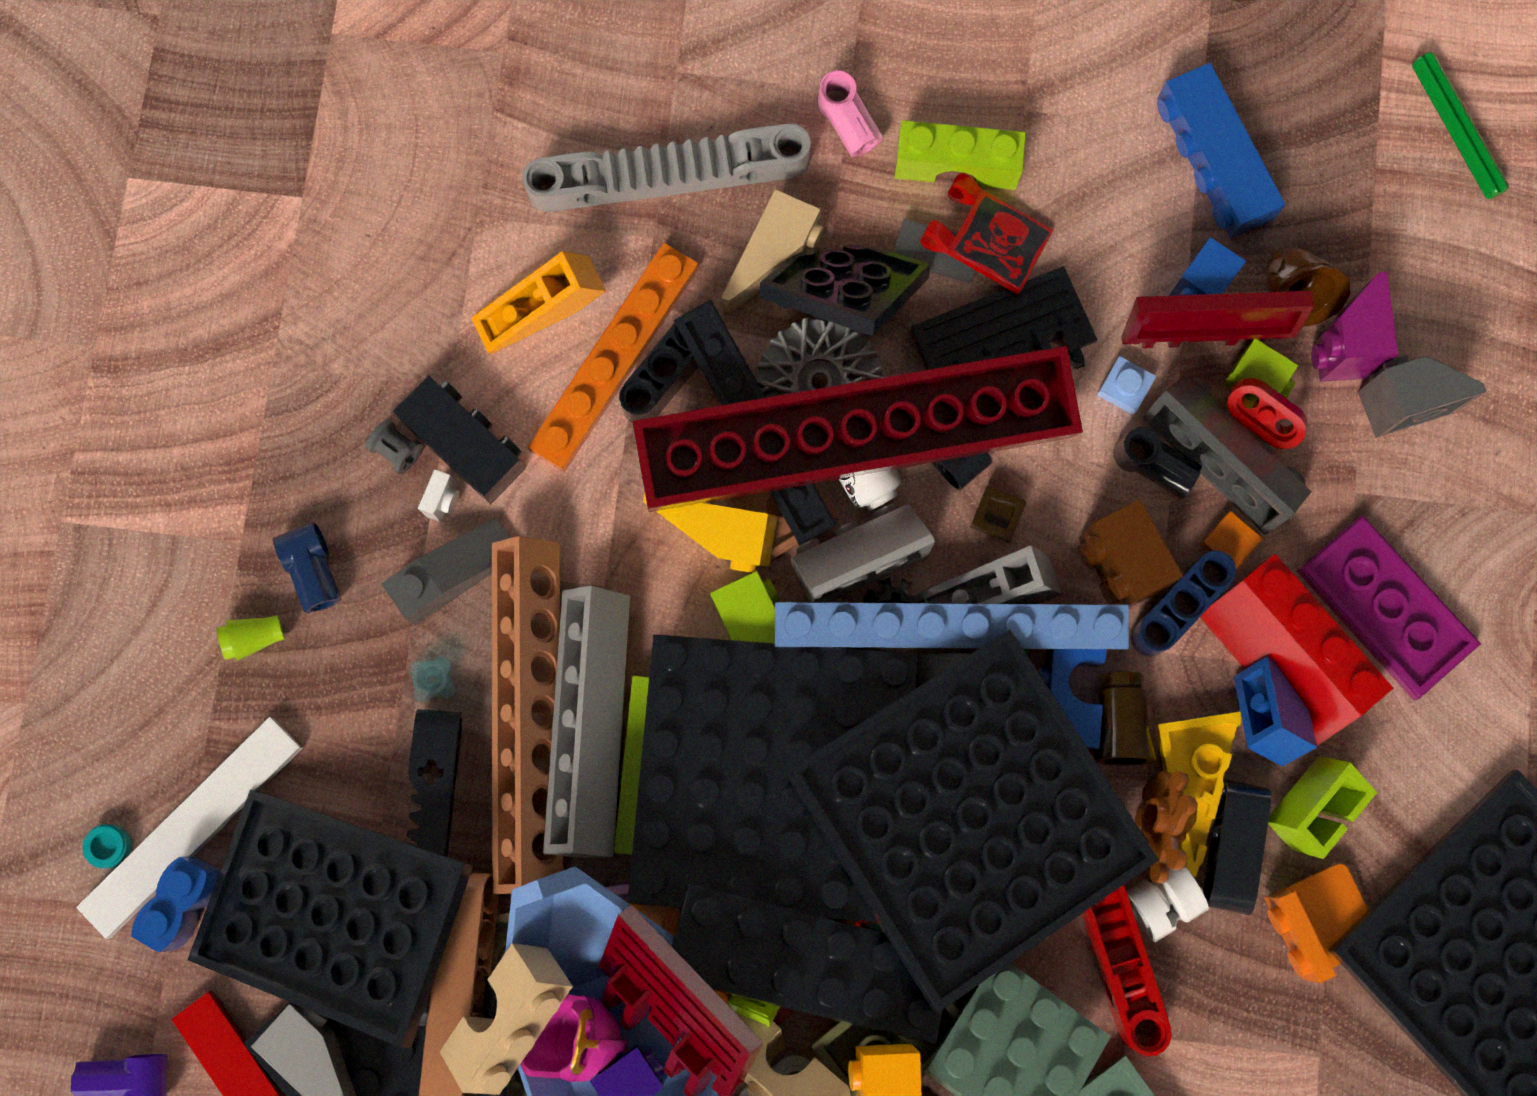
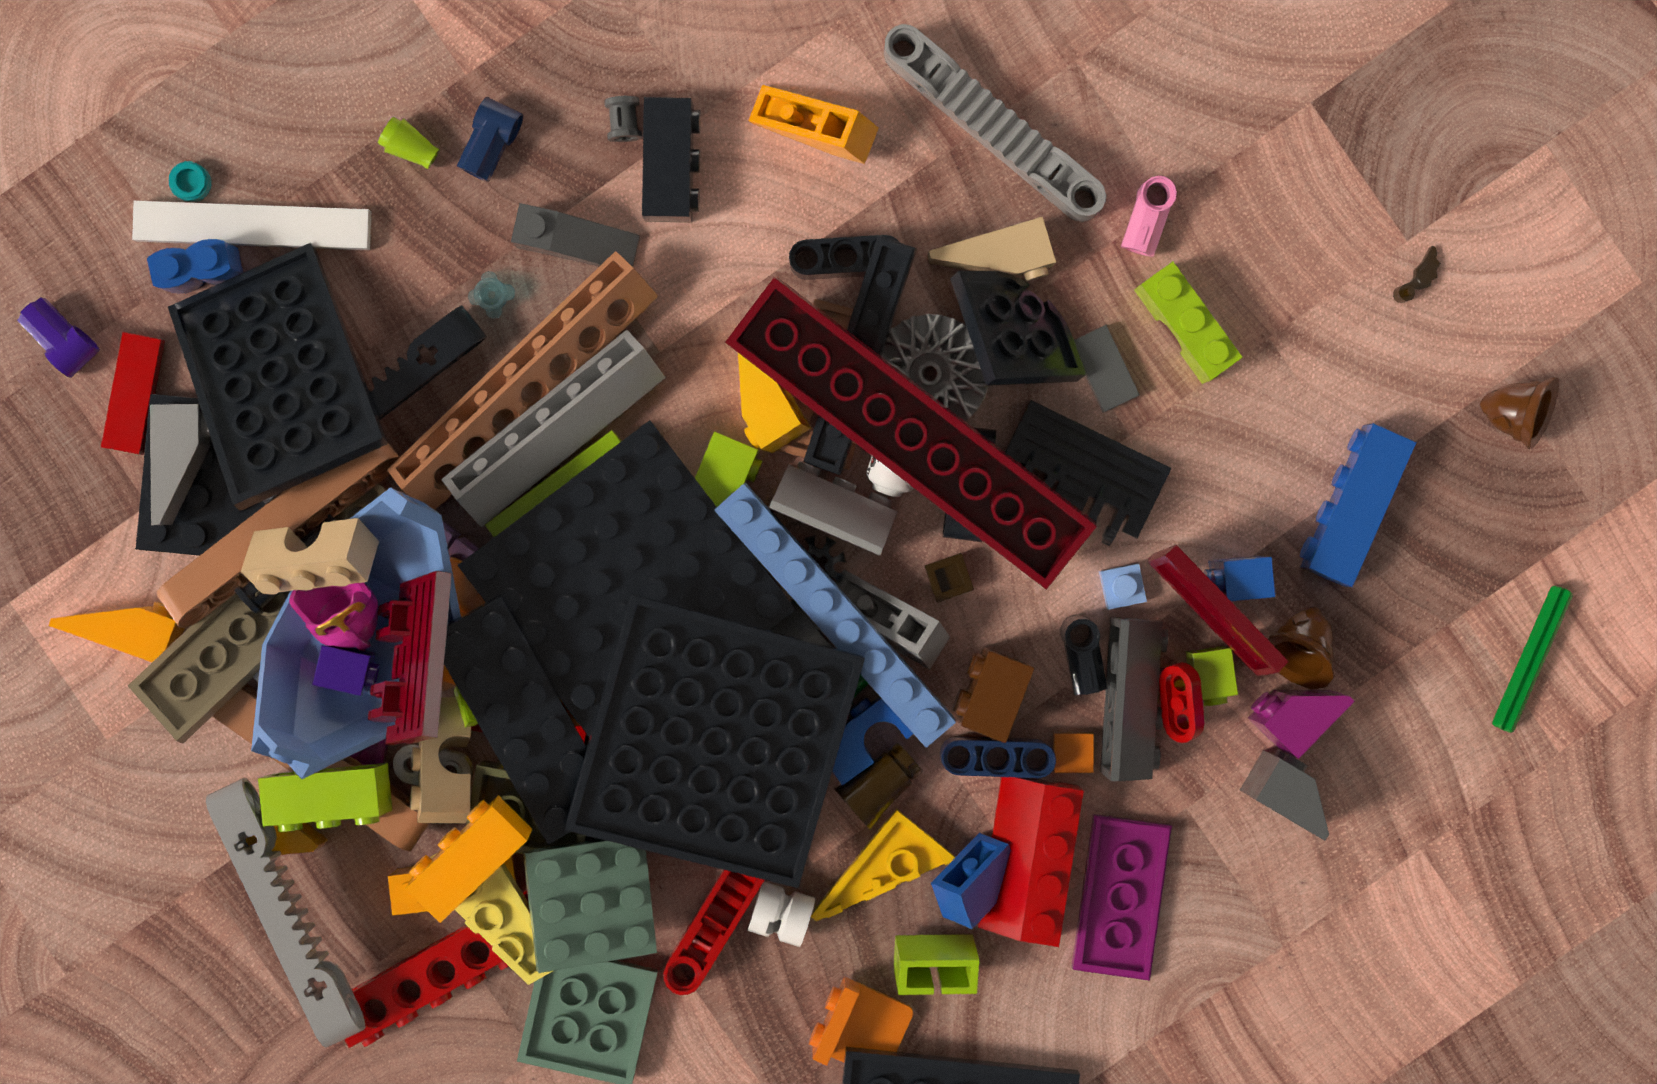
camera: 45 degrees right, 10 degrees up
white plate [418,469,459,523] -> none
orange plate [527,242,699,473] -> none
flag [920,173,1053,294] -> none
dark orange animal [1135,771,1198,884] -> none
black beam [1203,780,1271,915] -> none

